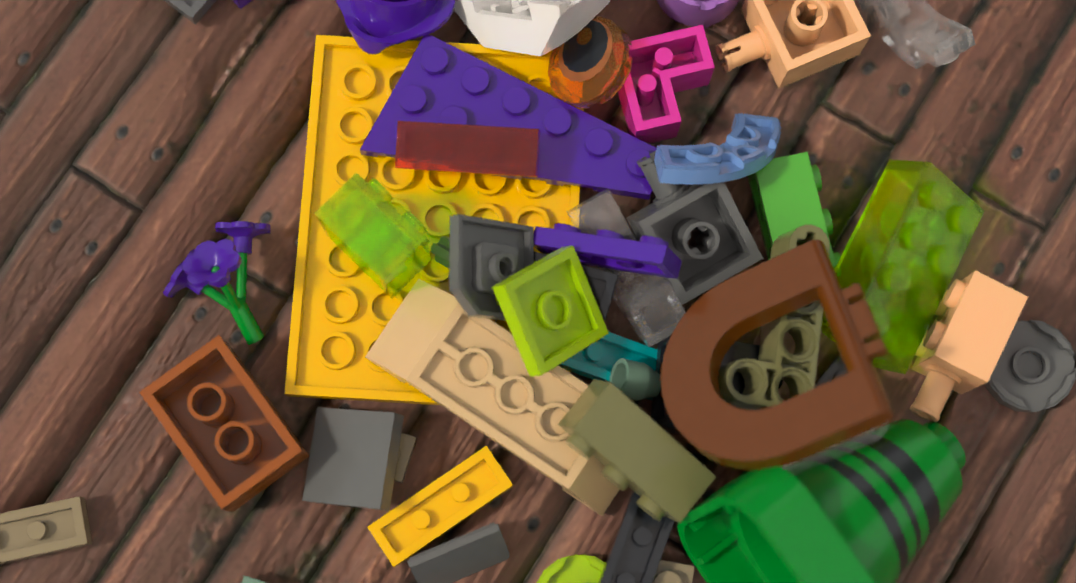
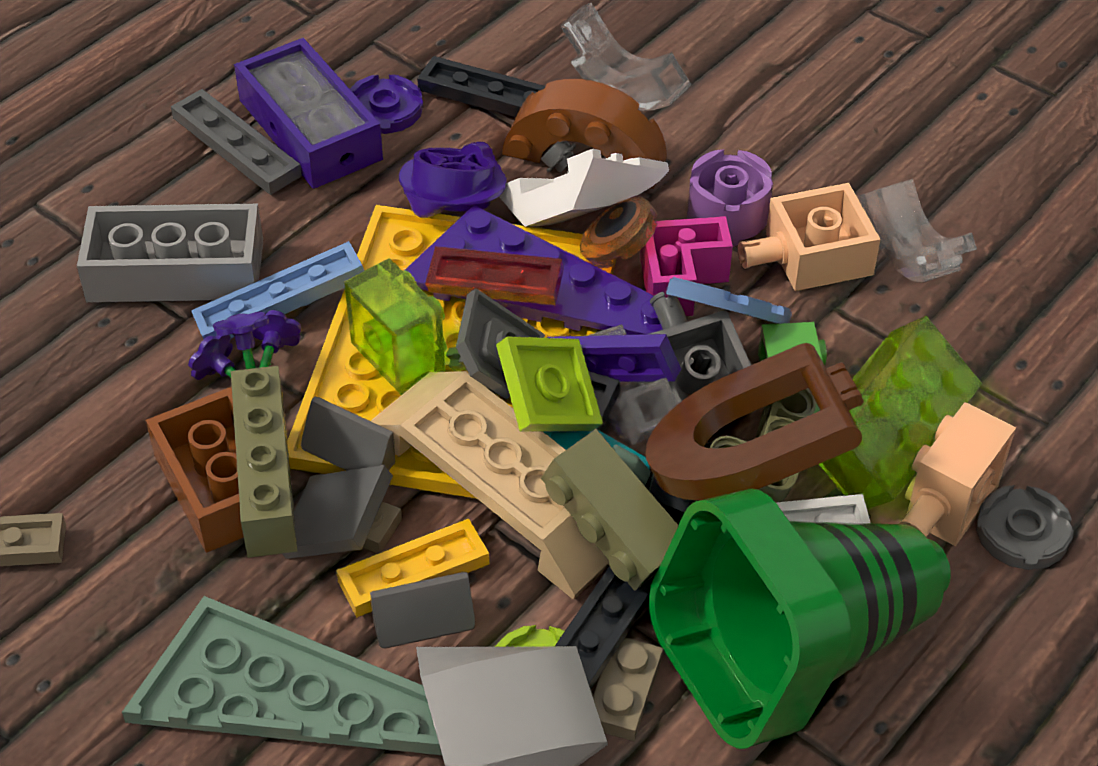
camera: 10 degrees right, 30 degrees down
none -> light grey brick [77,203,263,302]
none -> medium blue plate [191,241,367,339]
none -> olive brick [231,366,298,558]
none -> dark grey slope [301,396,396,471]

